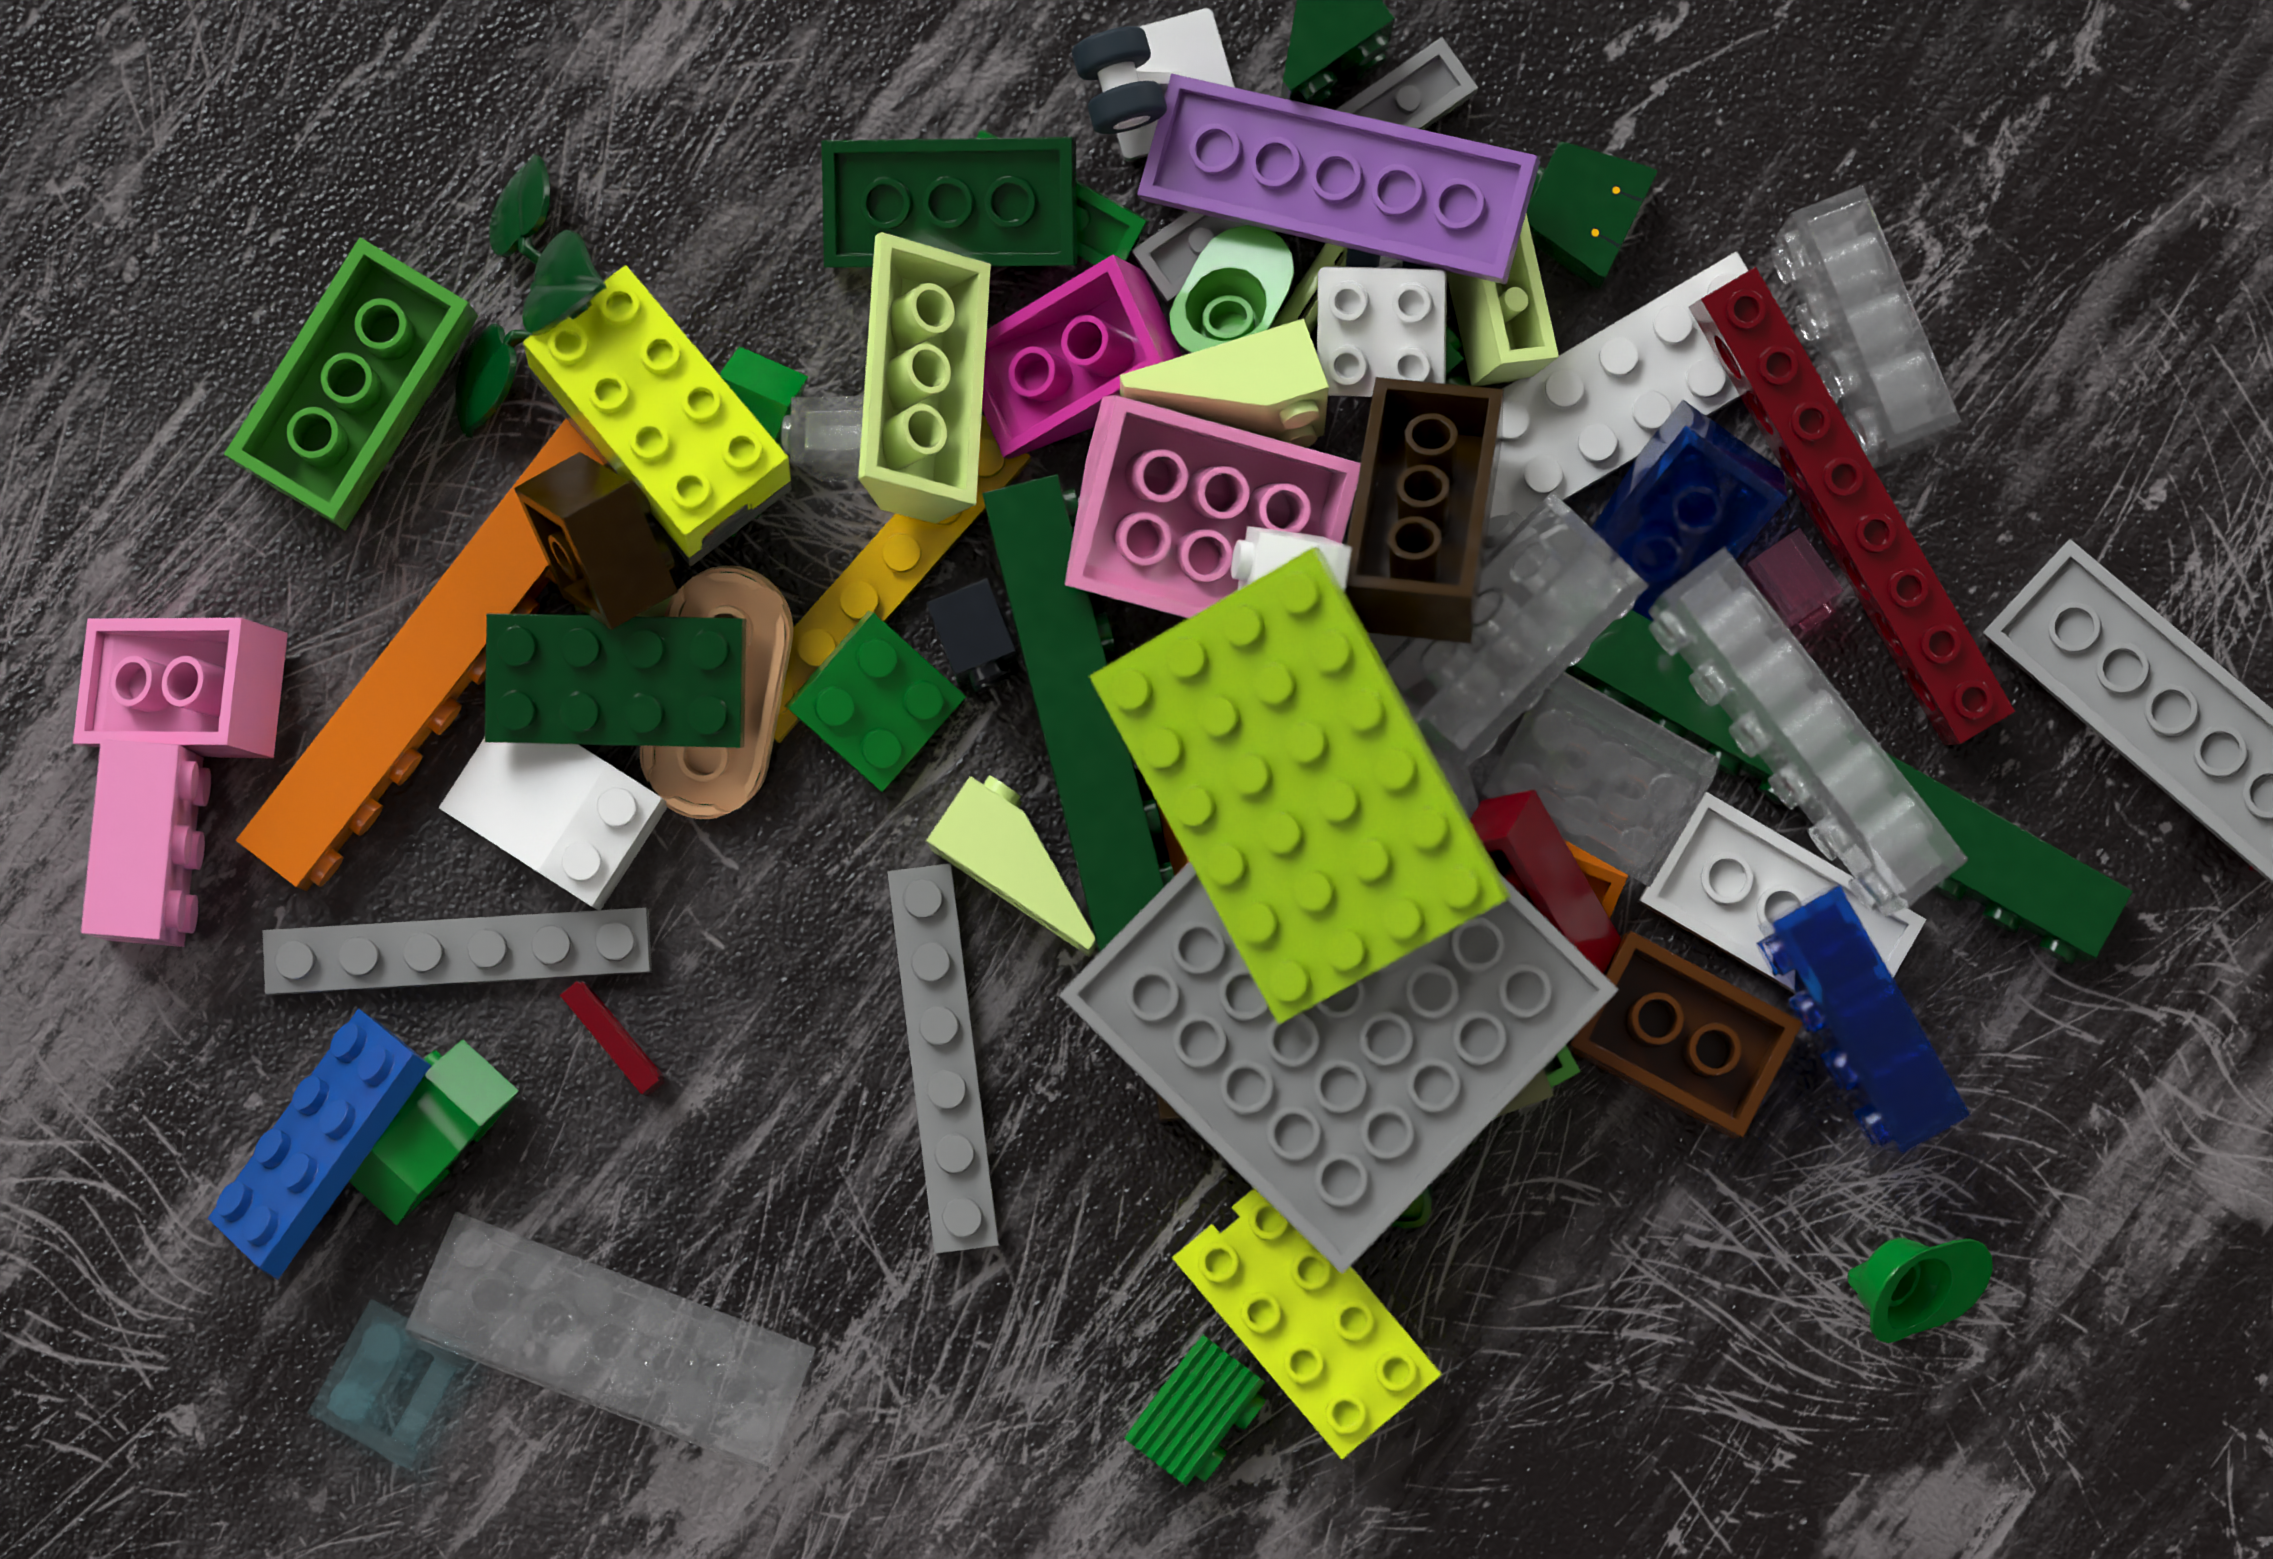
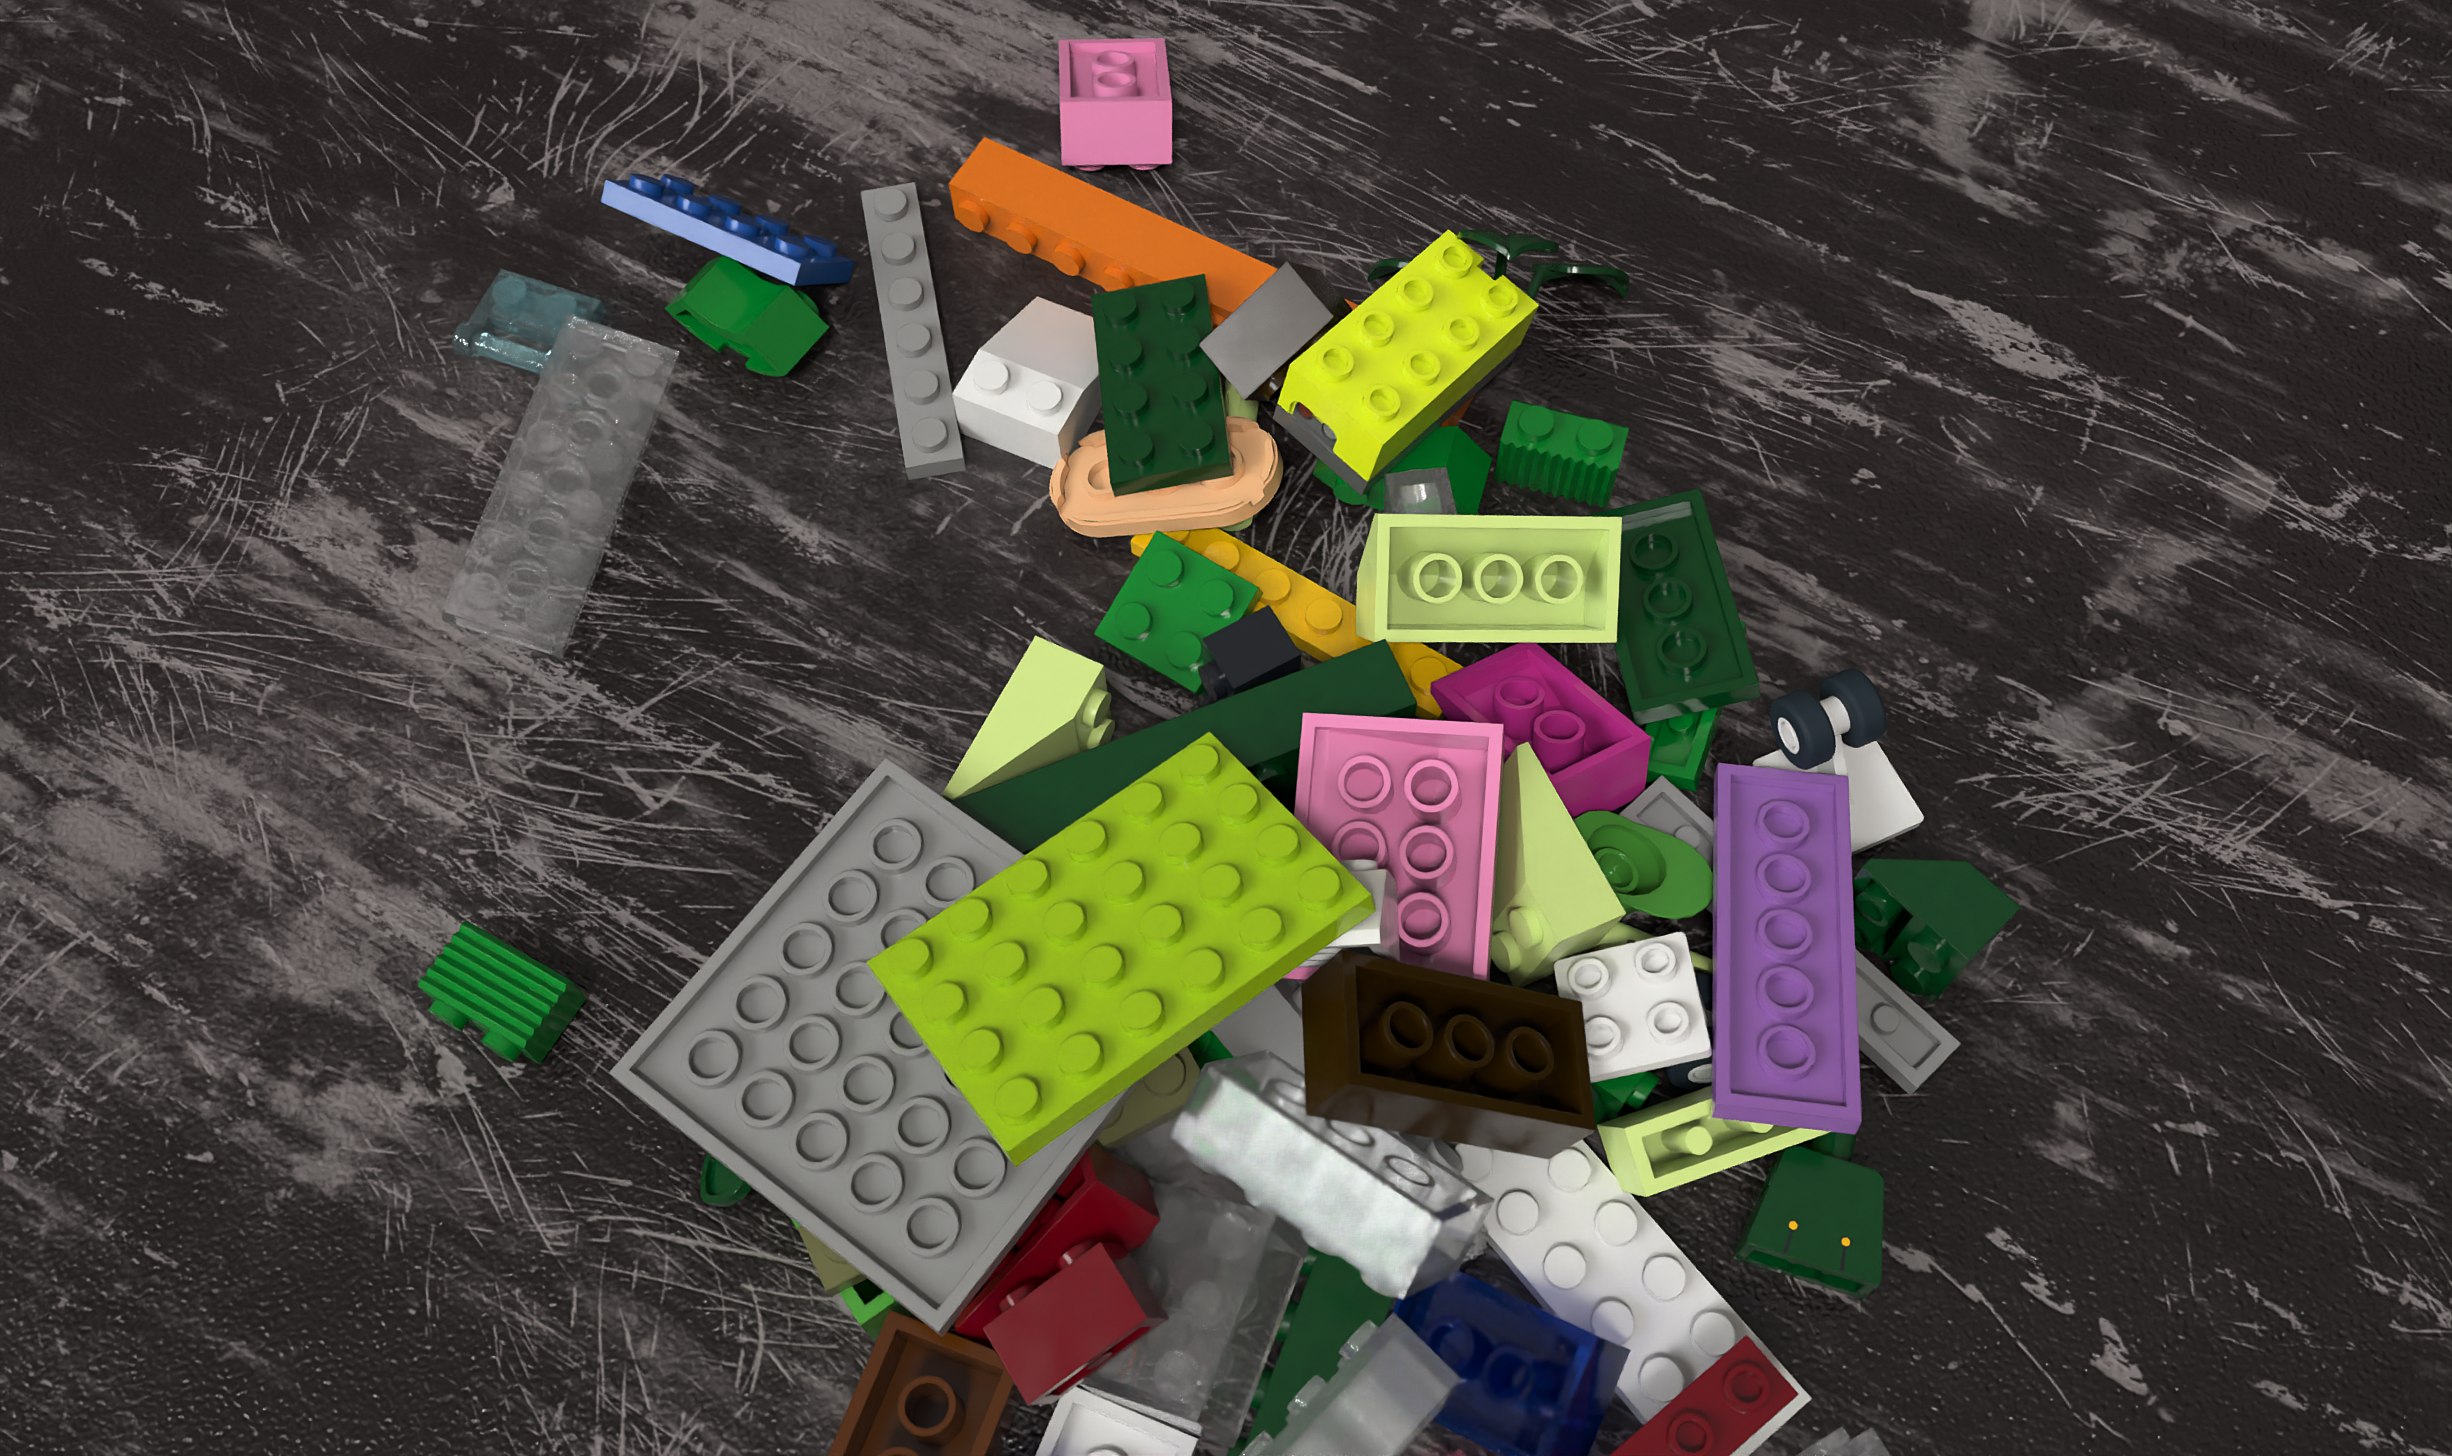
camera: 85 degrees right, 20 degrees down
bright pink brick [81,738,211,947] -> none
bright green brick [224,237,479,531] -> none
dark red tile [560,981,665,1096] -> none
light grey plate [887,863,999,1254] -> none
neon yellow piece [1171,1187,1441,1459] -> none
none -> dark red brick [983,1239,1169,1405]
none -> green brick [1494,399,1629,509]

